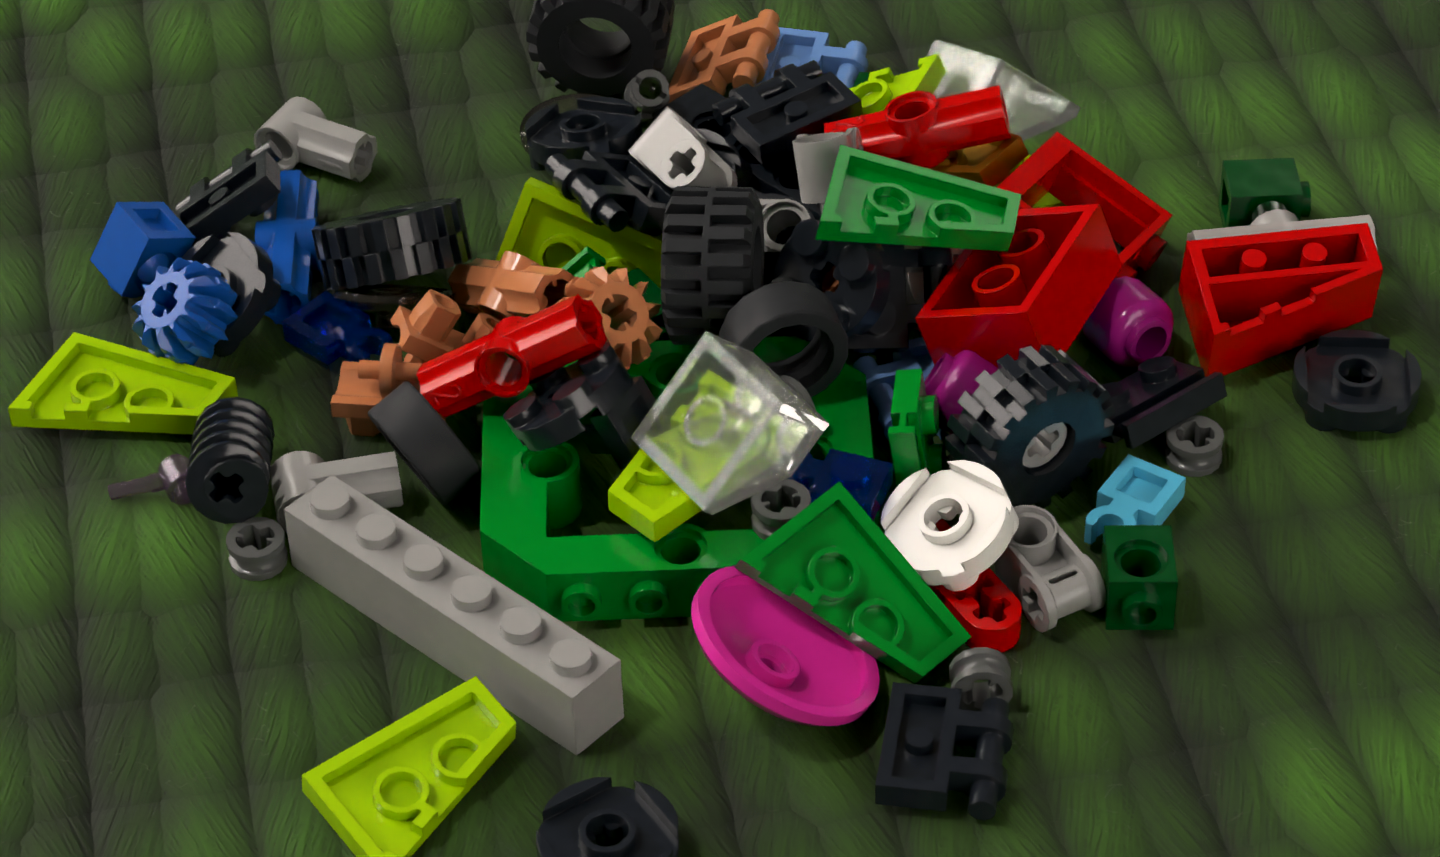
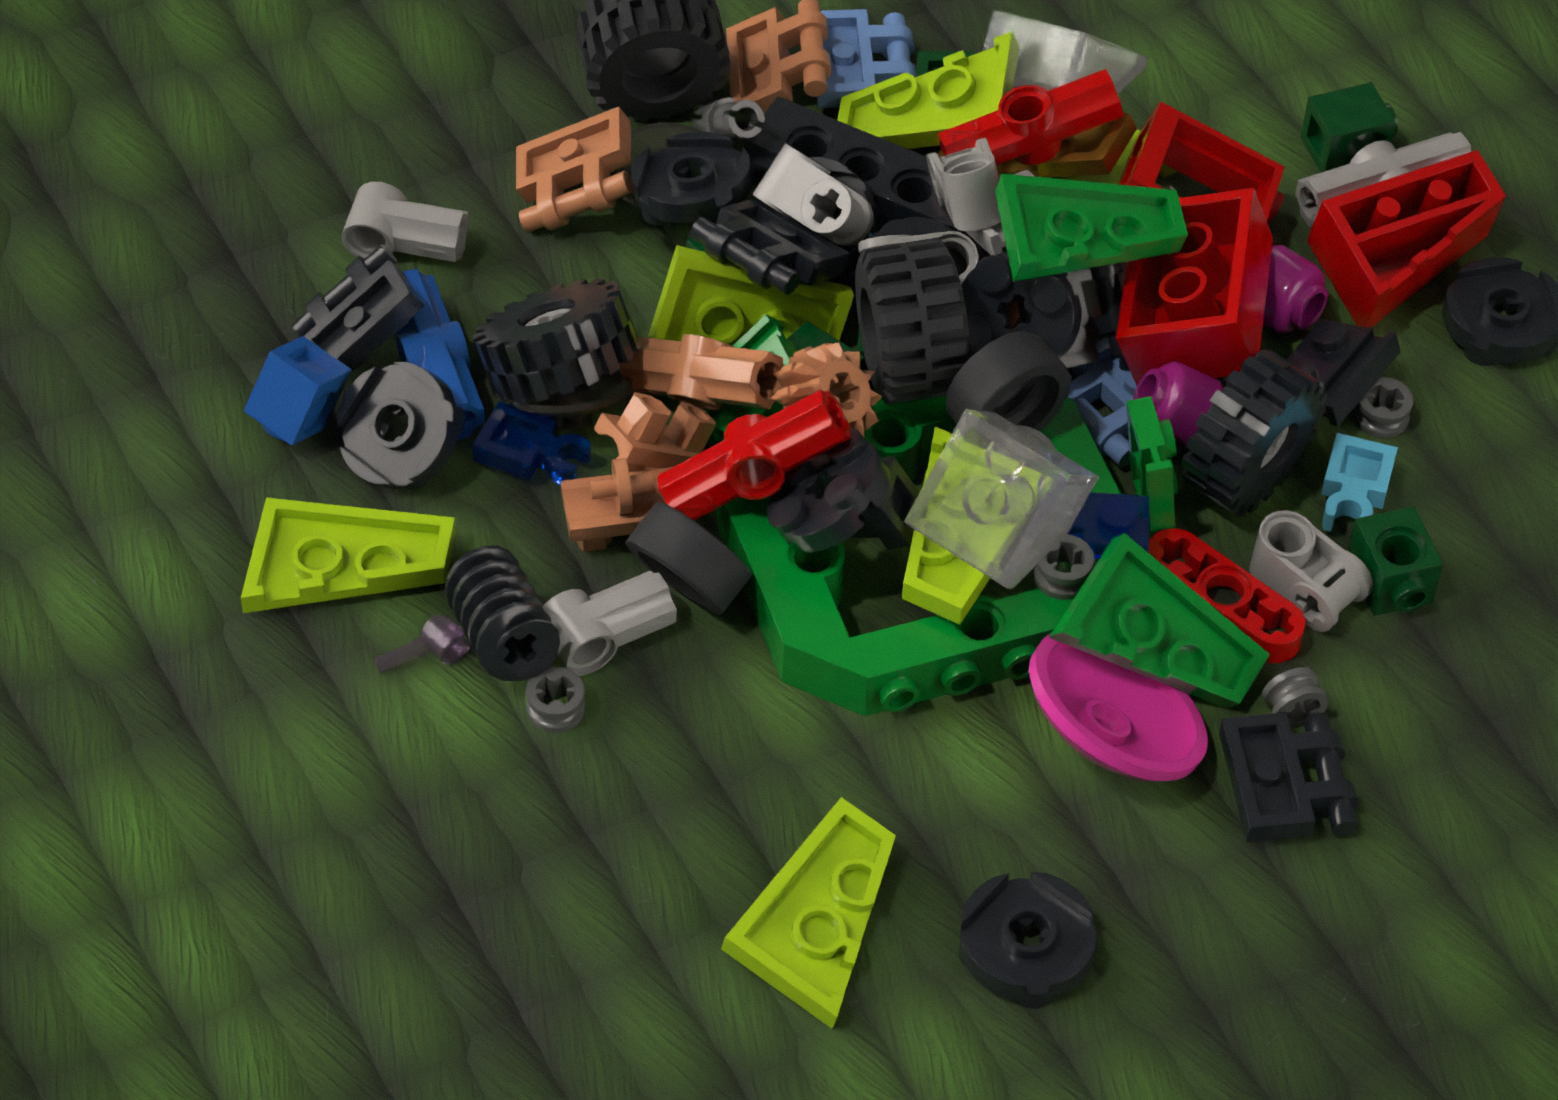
camera: 20 degrees left, 10 degrees up
blue gear [132,257,238,365] -> none
light grey brick [284,475,624,756] -> none
black plate [712,60,863,164] -> none
white plate [881,460,1019,591] -> none
none -> nougat plate [516,107,634,233]

